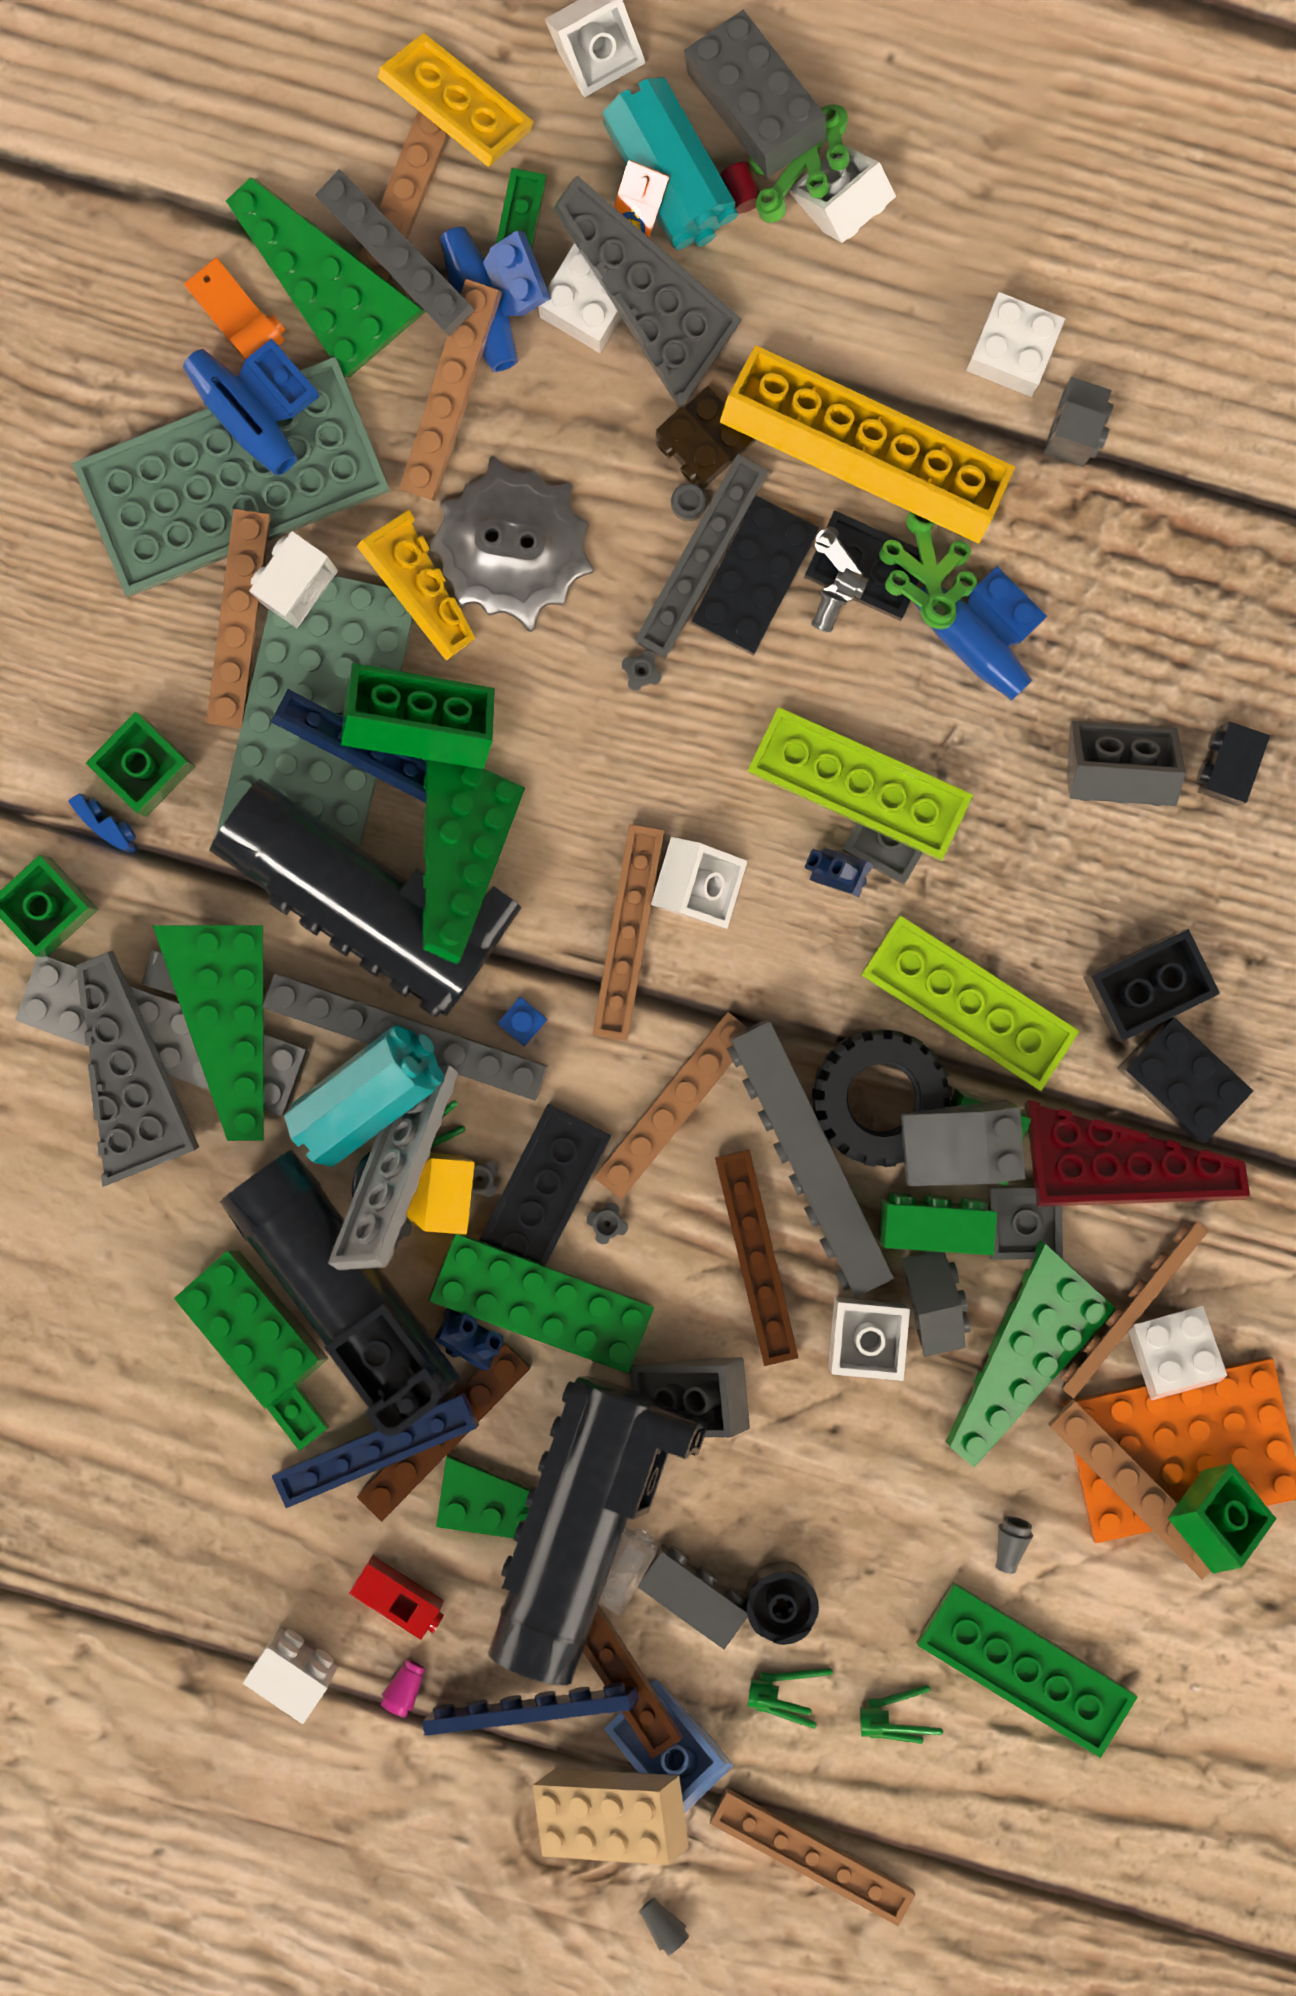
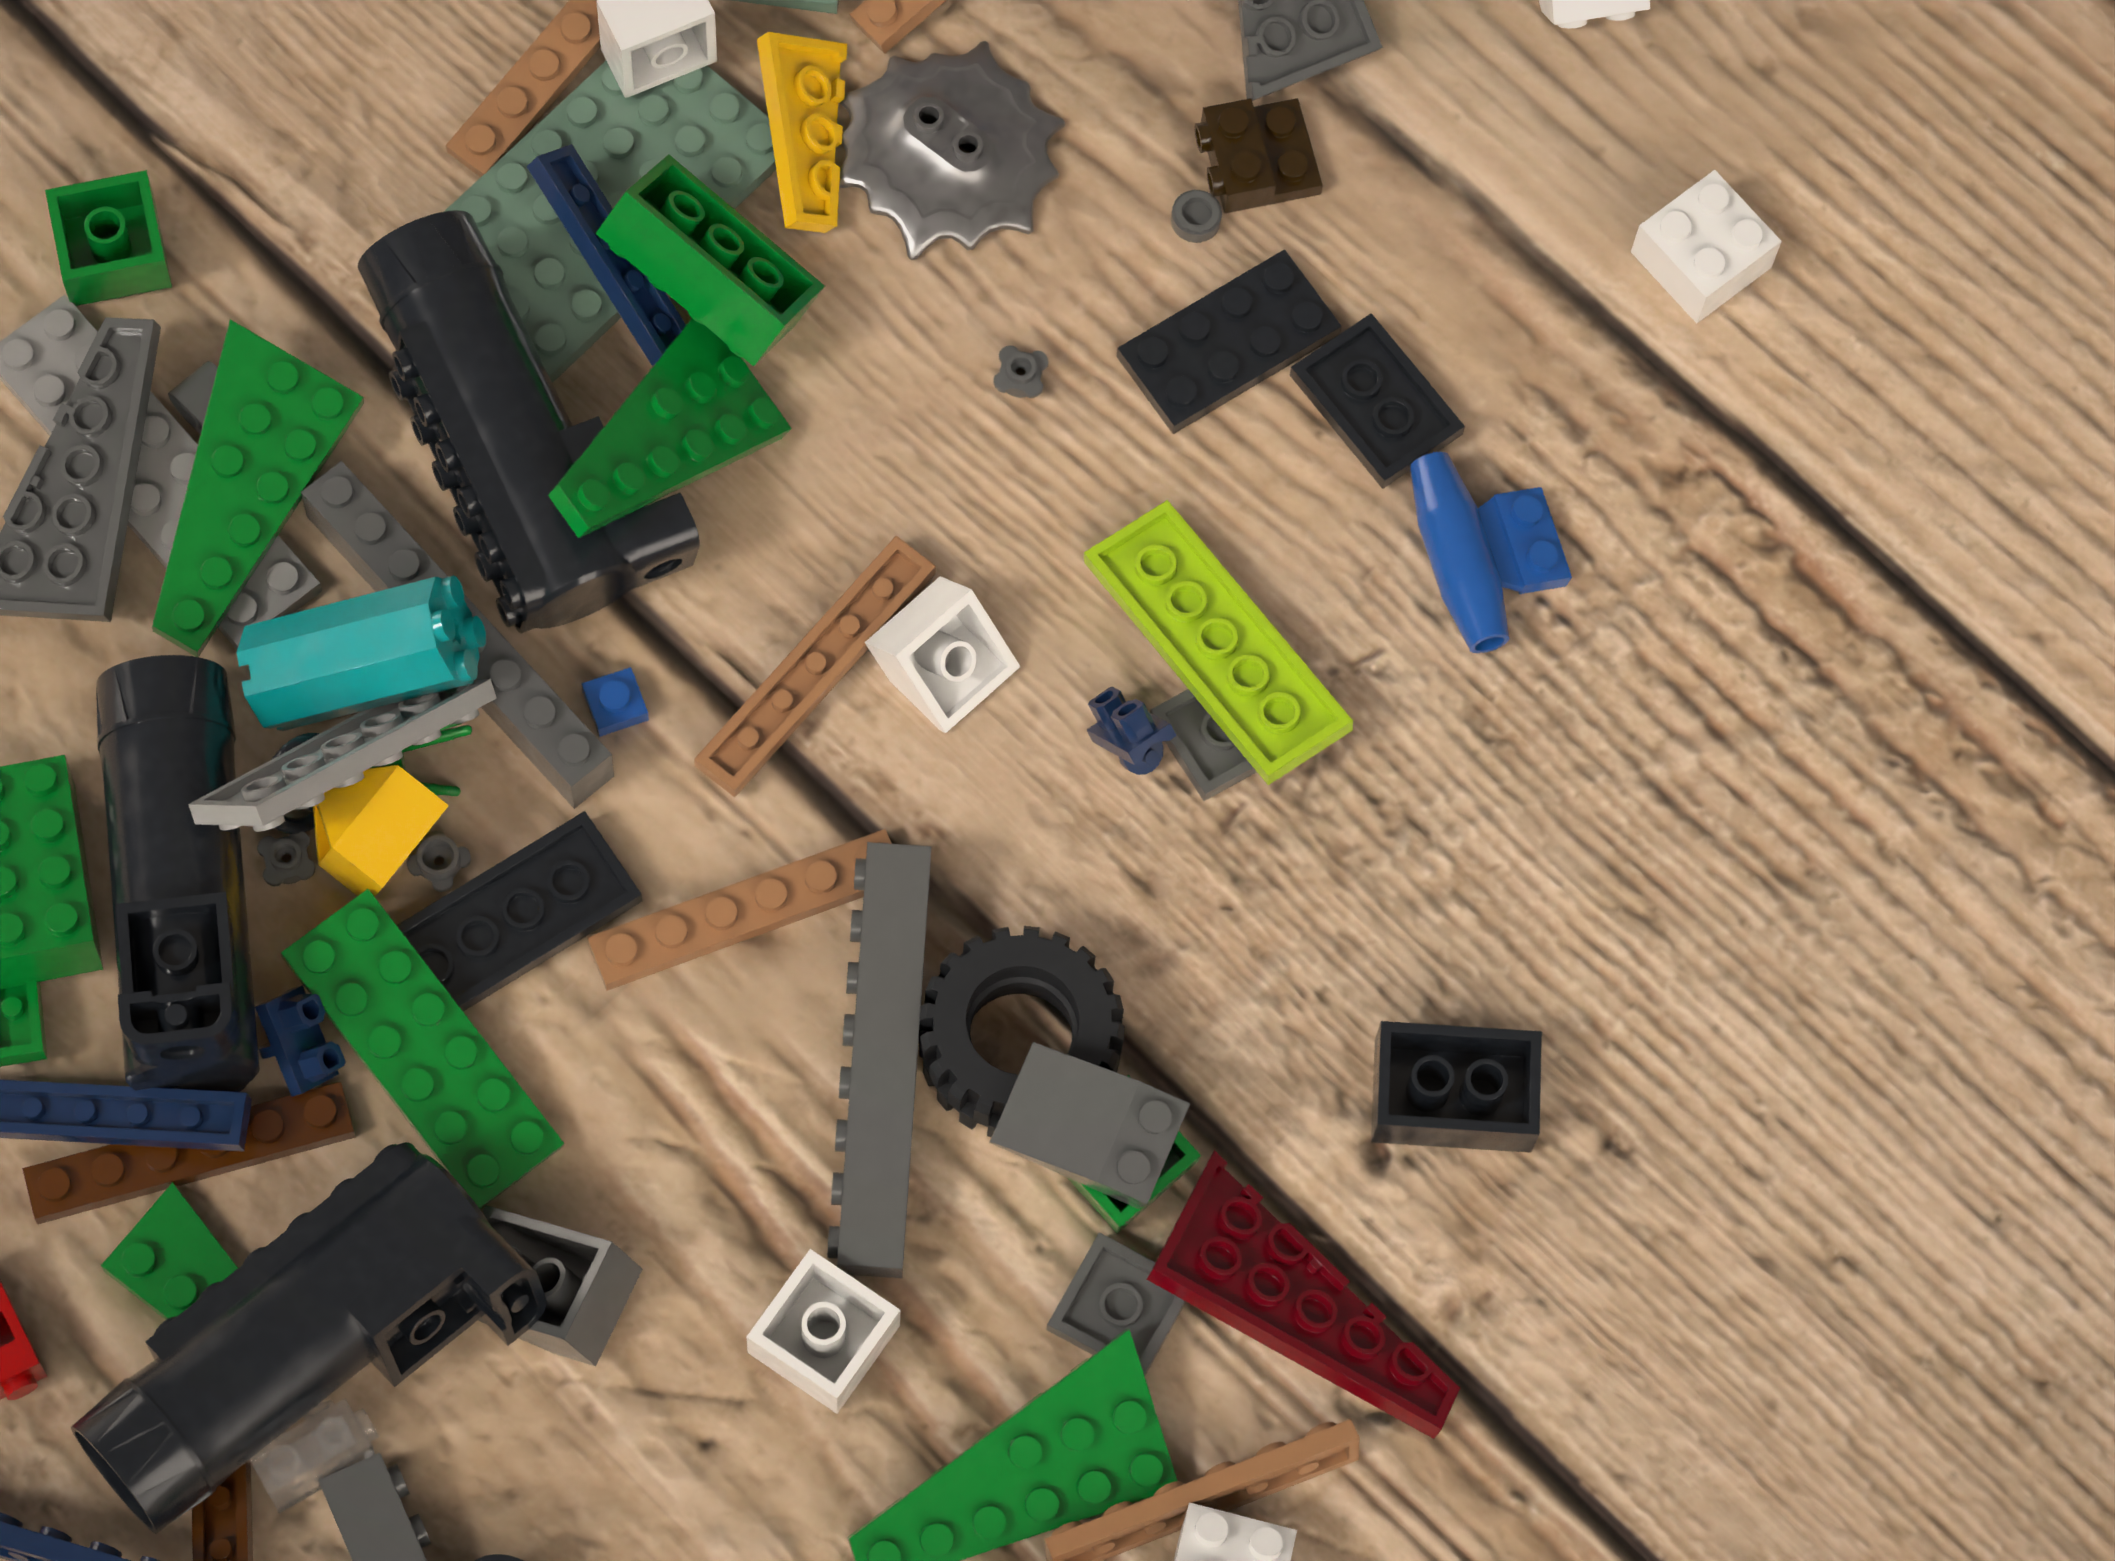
camera: 25 degrees right, 20 degrees down
blue slope [68,793,137,853] -> none
green brick [85,712,196,817] -> none
dark grey plate [587,1202,628,1244] -> none
dark grey plate [634,454,769,660] -> none
reddish brown plate [715,1149,799,1366] -> none
yellow brick [720,345,1015,544] -> none
dark grey pin [811,527,869,632] -> none
lime plate [860,915,1080,1091] -> none
green brick [877,1192,997,1256] -> none
bright green plant [879,511,977,629] -> none
dark grey brick [902,1251,970,1357] -> none
dark grey brick [1042,377,1114,467] -> none
dark grey slope [1067,721,1186,806] -> none
black brick [1117,1017,1254,1144] -> none
black brick [1197,721,1270,806] -> none

